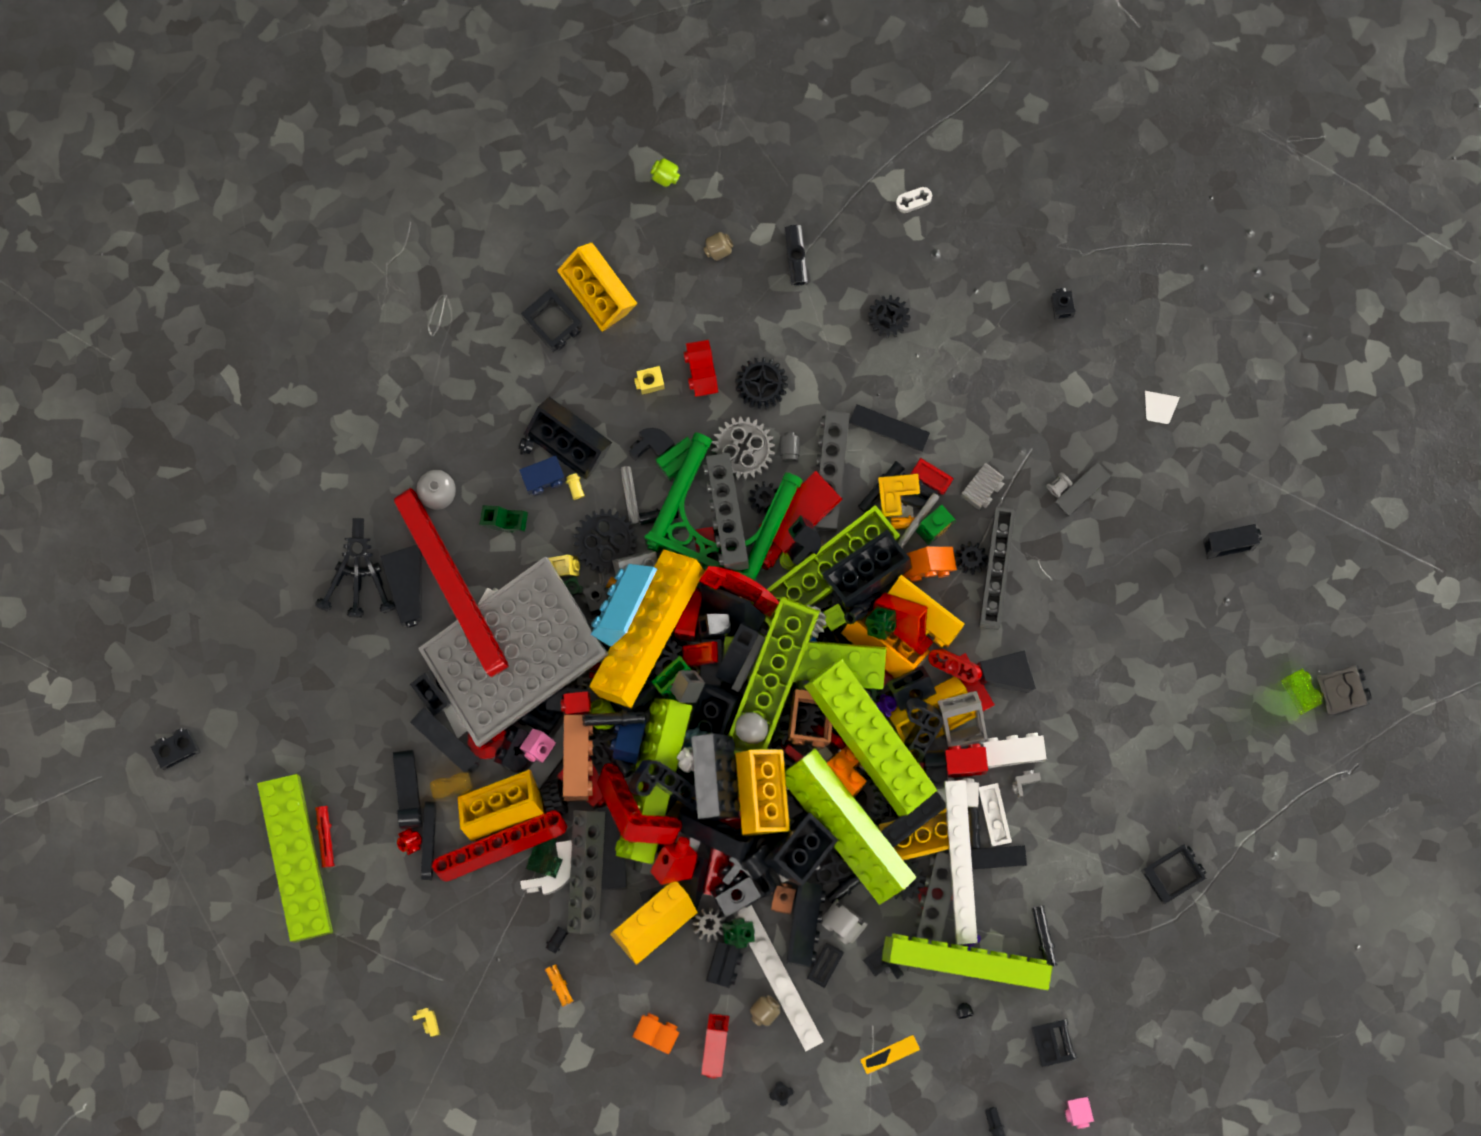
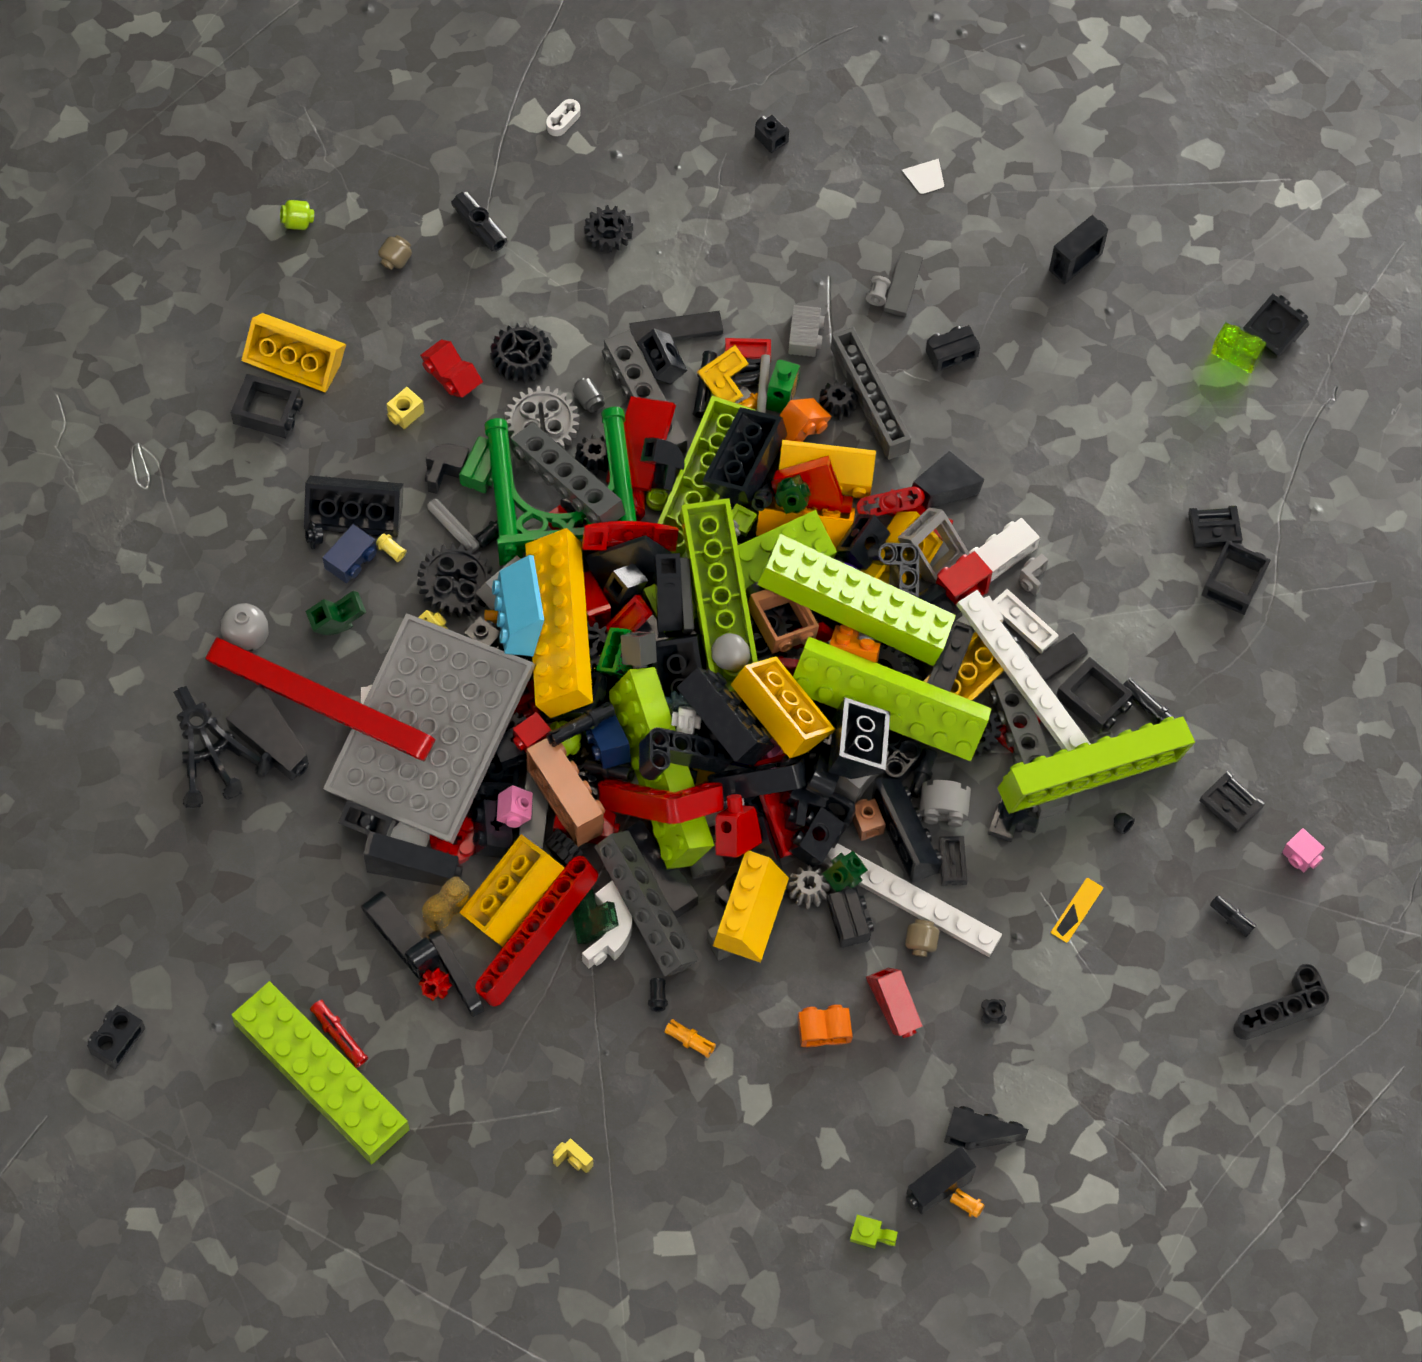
camera: 35 degrees left, 15 degrees down
none -> black brick [638,329,688,384]
none -> black brick [926,325,980,371]
none -> black window [1056,657,1134,734]
none -> black plate [1188,505,1243,547]

